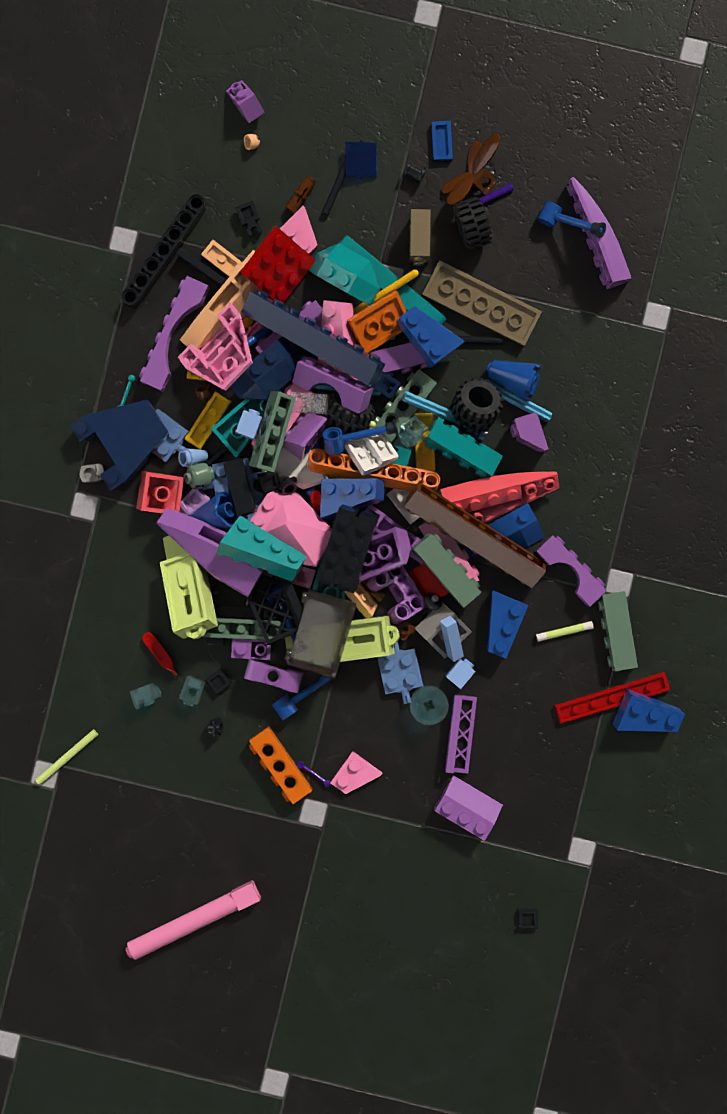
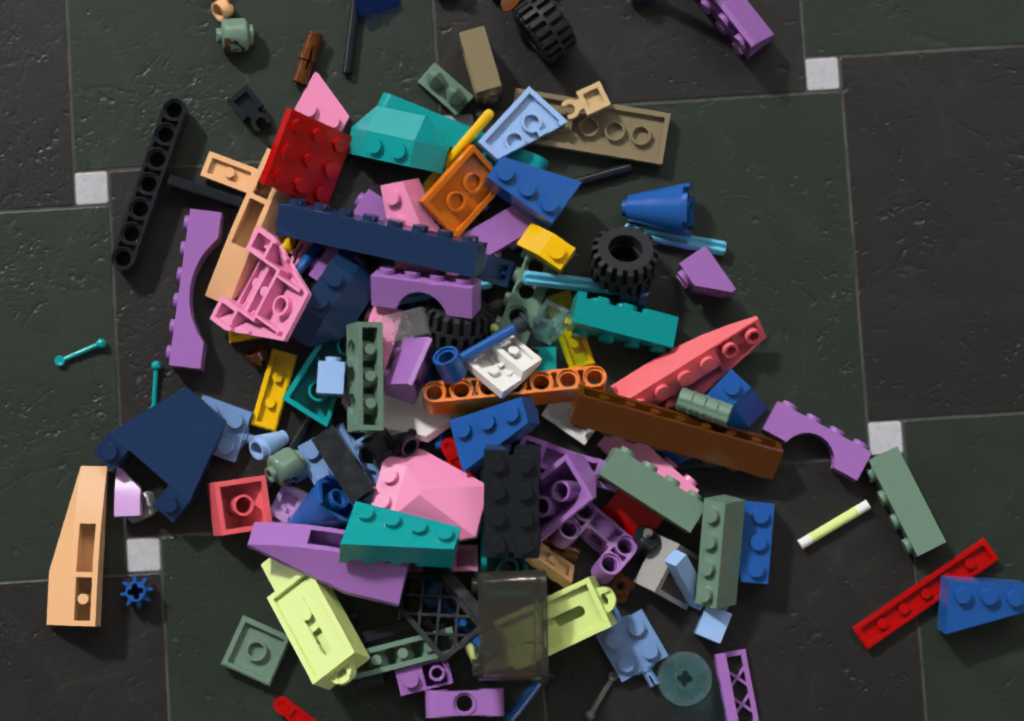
camera: 15 degrees left, 5 degrees down
none -> light nougat wedge [46,466,108,627]
none -> teal hinge [54,338,107,366]
none -> lavender slope [114,468,143,517]
none -> blue gear [120,575,155,608]
none -> sand green head [216,18,254,53]
none -> sand green plate [221,615,290,686]
none -> sand green tile [417,62,474,117]
none -> light blue wing [476,86,568,162]
none -> yellow slope [516,222,576,274]
none -> tan plate [561,81,611,121]
none -> dark grey hinge [585,671,619,721]
none -> sand green axle [675,387,734,427]
none -> sand green brick [695,494,745,609]

